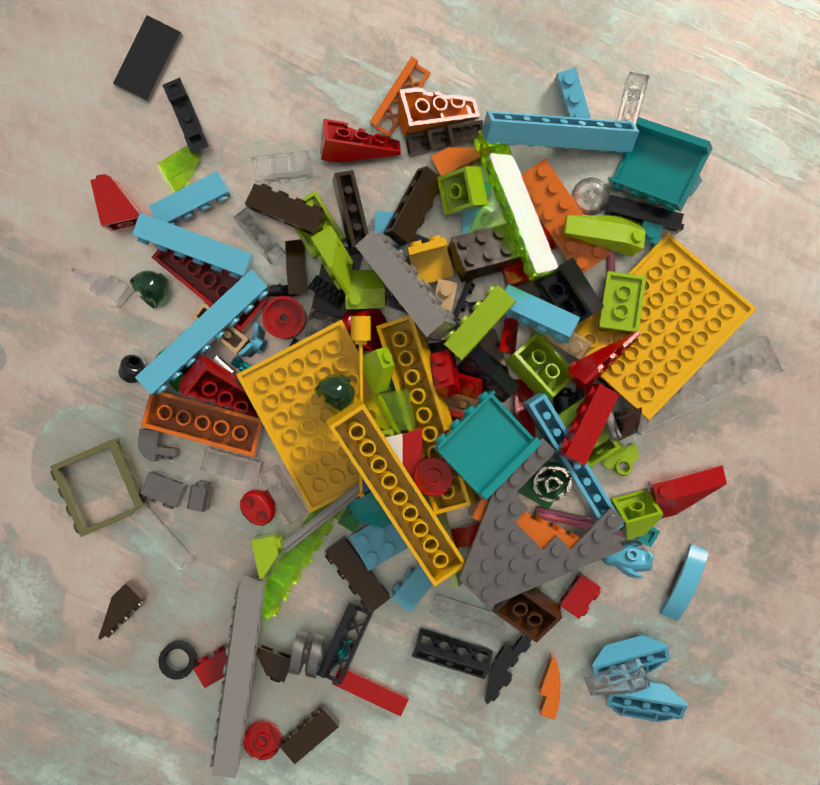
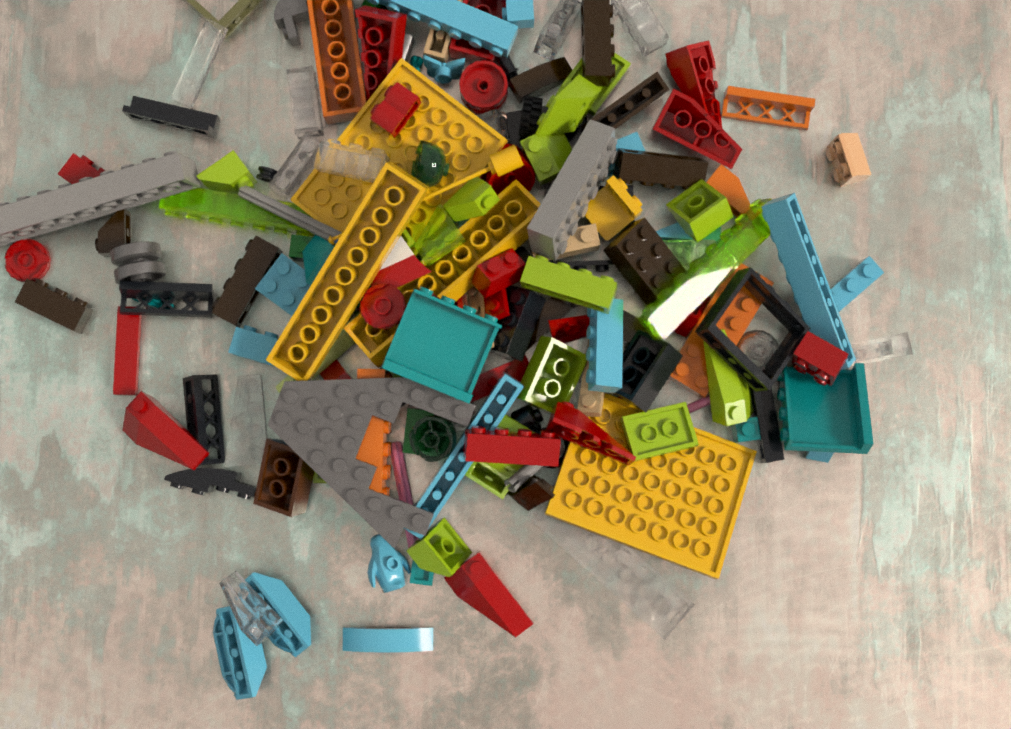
camera: 70 degrees right, 5 degrees down
dark brown slope [98,580,146,640] -> none
flat silver brick [140,471,188,509] -> none
black tyre [158,640,197,680] -> none
flat silver brick [187,480,214,512] -> none
red piece [240,490,276,526] -> none
orange wedge [398,88,480,136] -> none
dark brown slope [405,120,485,155] -> none
red bracket [501,257,534,287] -> none
orange slope [538,653,561,720] -> none
red brick [558,571,601,619] -> none
lime plate [602,441,638,476] -> none
none -> black fence [122,96,219,138]
none -> red wedge [122,391,210,470]
none -> black bush [256,166,278,183]
none -> clear brick [314,139,390,183]
none -> red brick [370,82,421,138]
none -> red wedge [653,88,742,169]
none -> black window [695,267,811,392]
none -> red slope [791,331,849,386]
none -> light nougat slope [826,133,871,187]

